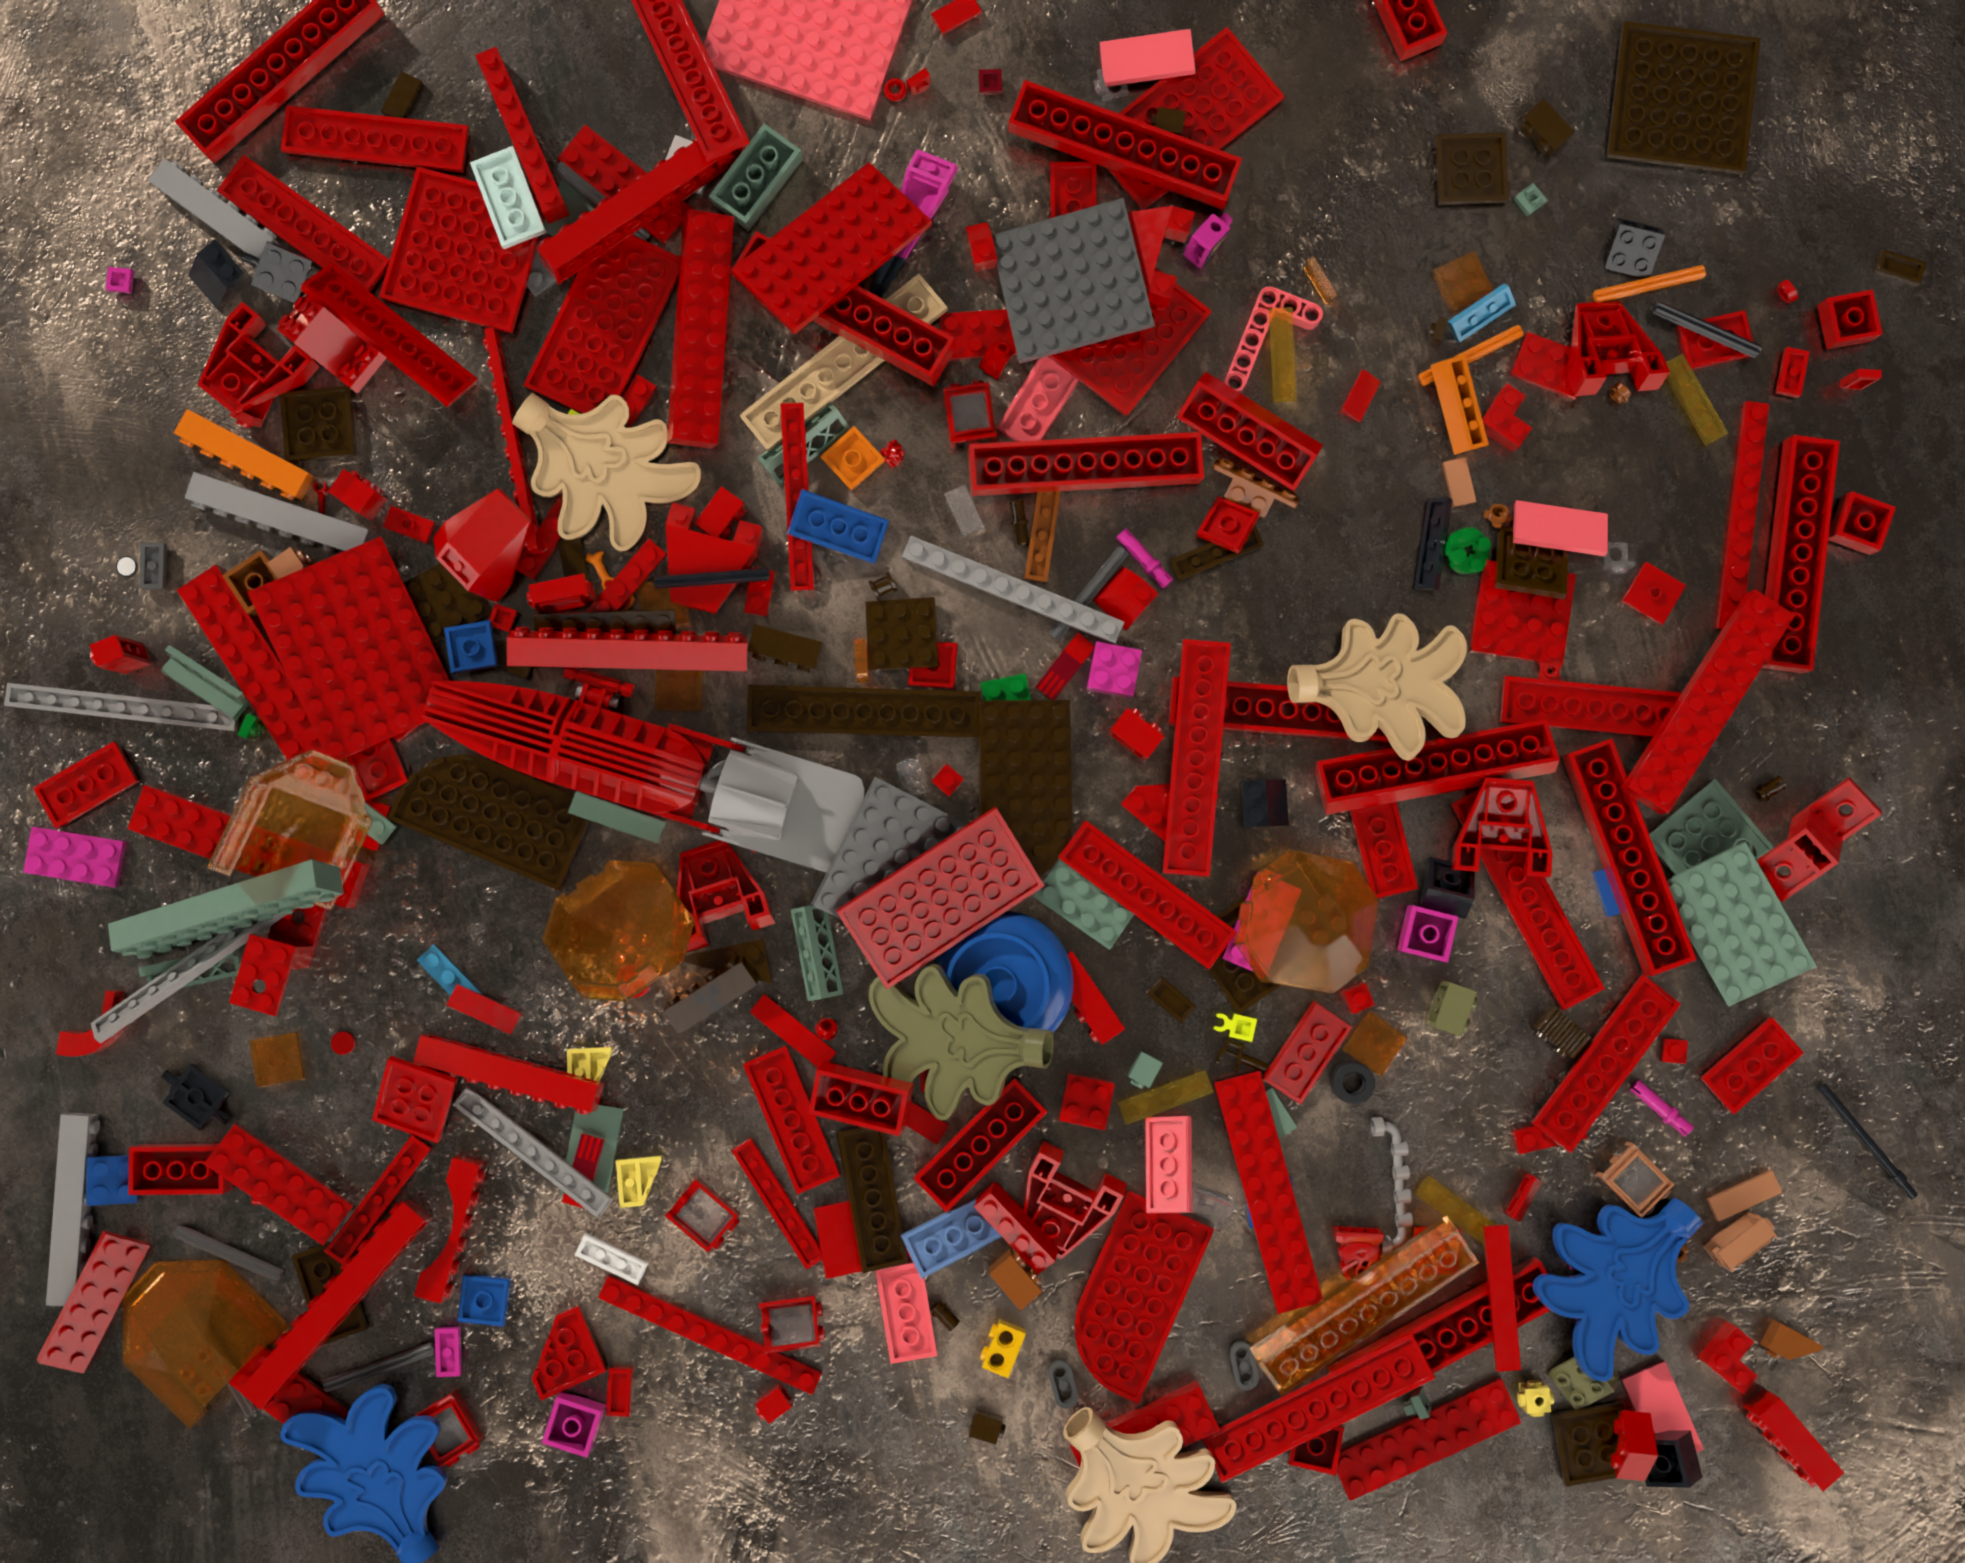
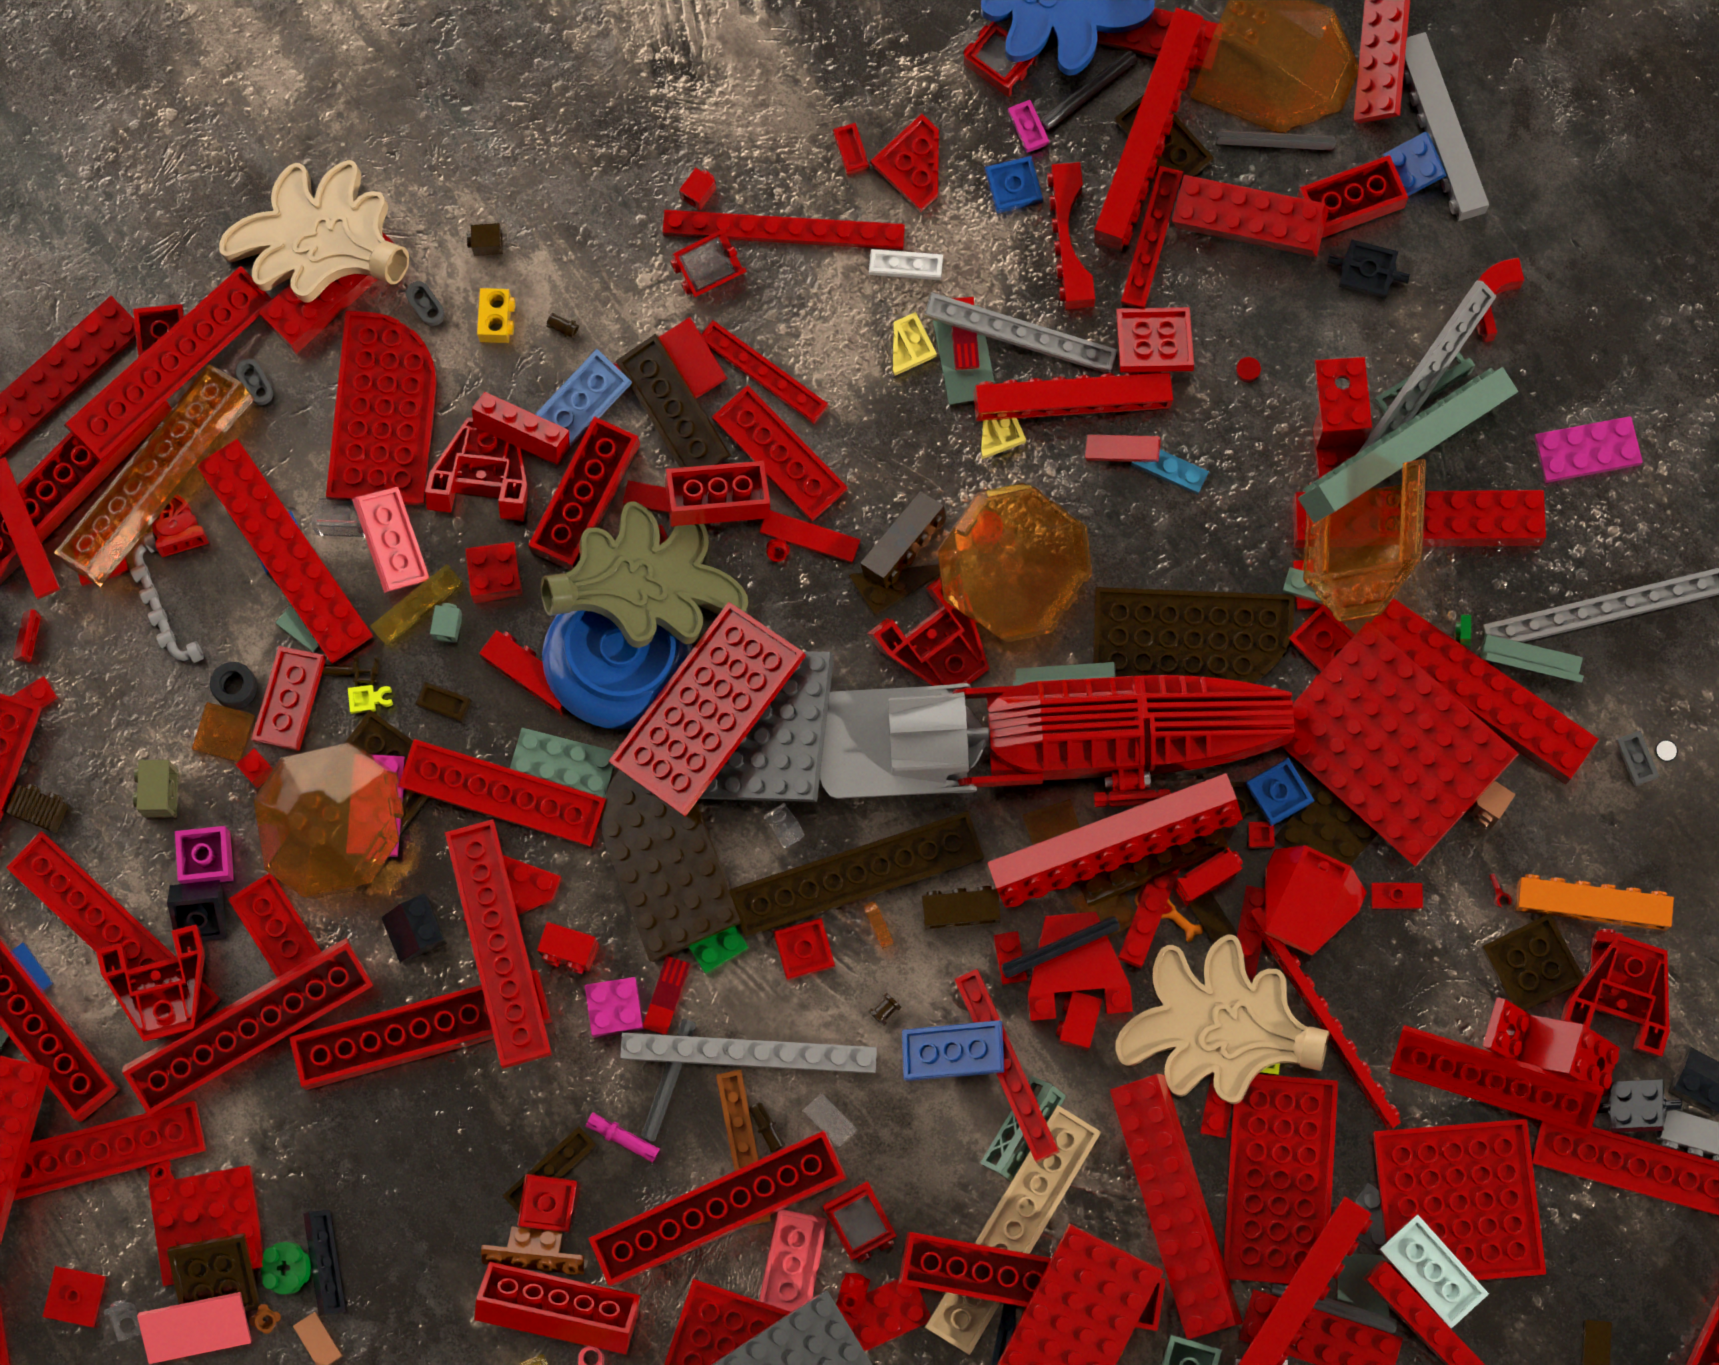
camera: 160 degrees right, 10 degrees down
red plate [33,741,140,828] -> none
red brick [89,634,151,674] -> none
light grey brick [184,472,375,553] -> none
dark orange brick [222,550,278,618] -> none
clear orange tile [249,1032,305,1087] -> none
red plate [280,105,470,173] -> none
red brick [328,469,388,522] -> none
dark pink brick [542,1391,606,1458] -> none
window [665,1176,741,1252] -> none
sand green fence [790,905,843,1001] -> none
orange plate [820,426,885,492] -> none
dark brown plate [865,597,939,671] -> none
coral plate [875,1262,938,1364] -> none
red plant [880,439,905,468] -> none
red brick [931,764,965,798] -> none
dark orange brick [989,1248,1042,1311] -> none
red slope [1092,566,1159,631] -> none
tan plant [1287,613,1467,761] -> none
sand green tile [1403,1387,1432,1420] -> none
clear yellow plate [1414,1175,1496,1245] -> none

